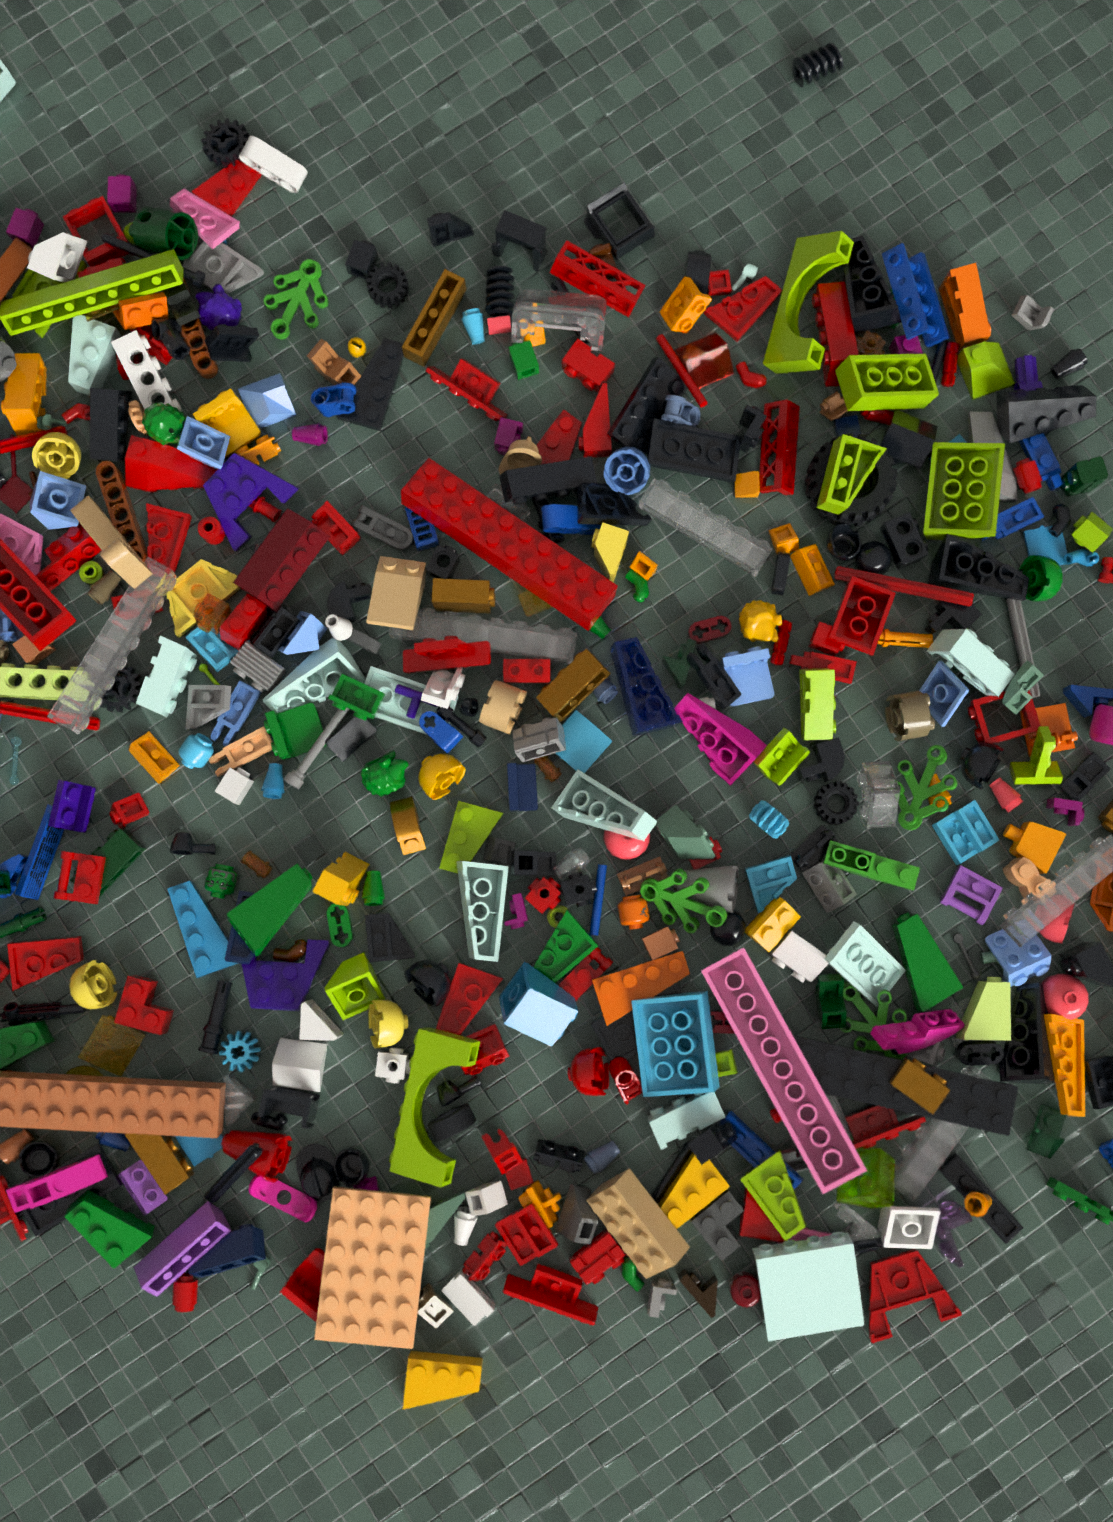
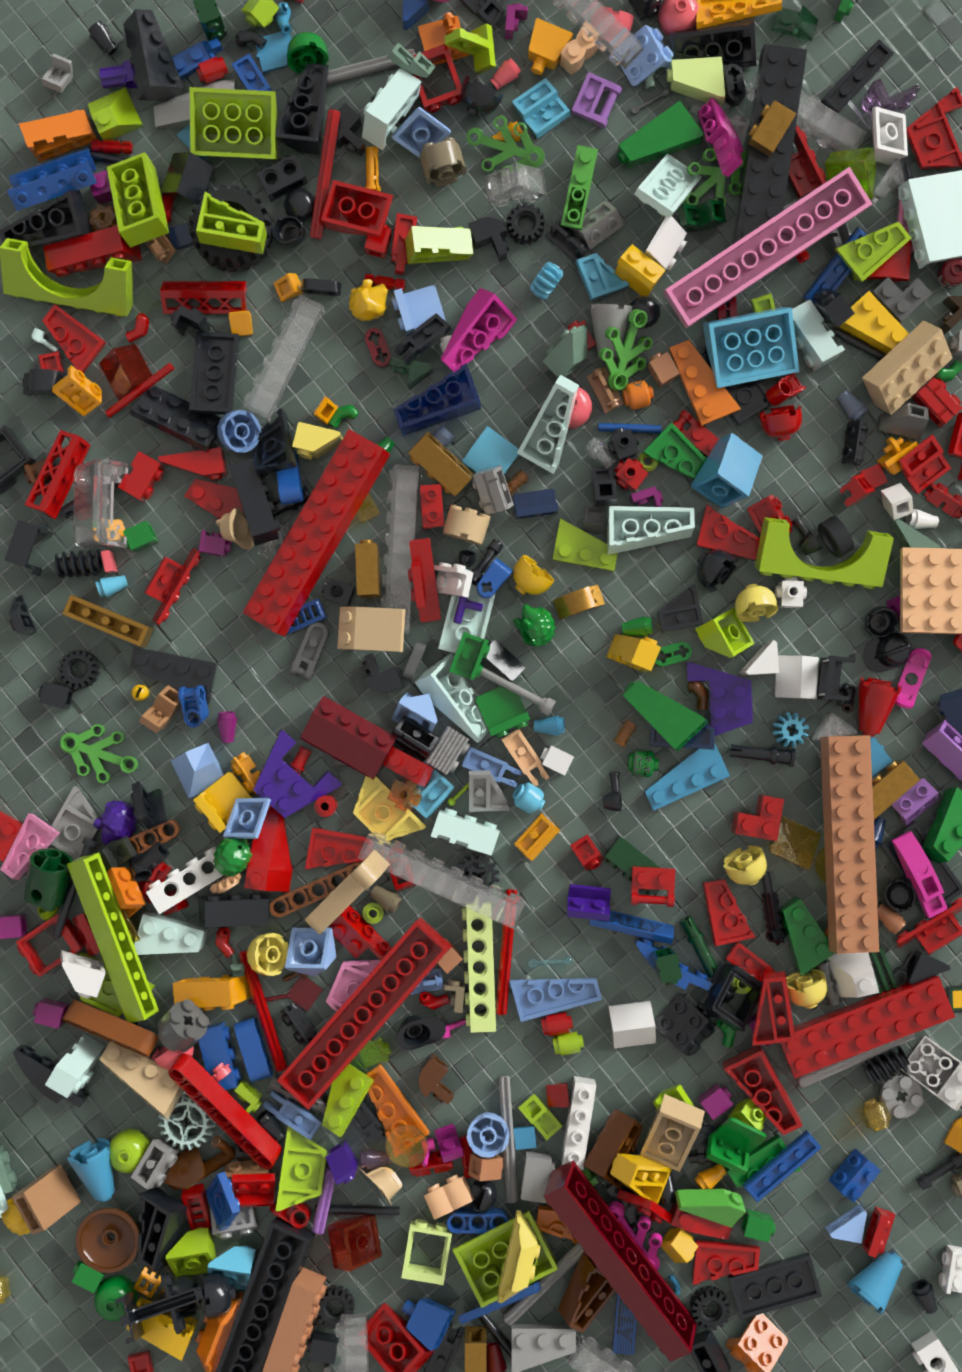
camera: 90 degrees left, 5 degrees up
black axle [204,1143,263,1204] -> none
red hinge [311,501,361,556] -> none
white cone [325,614,353,641] -> none
sand blue piece [661,395,701,427] -> none
lime bracket [753,728,810,786] -> none
light orange slope [790,544,835,596] -> none
light orange cone [964,1192,992,1217] -> none

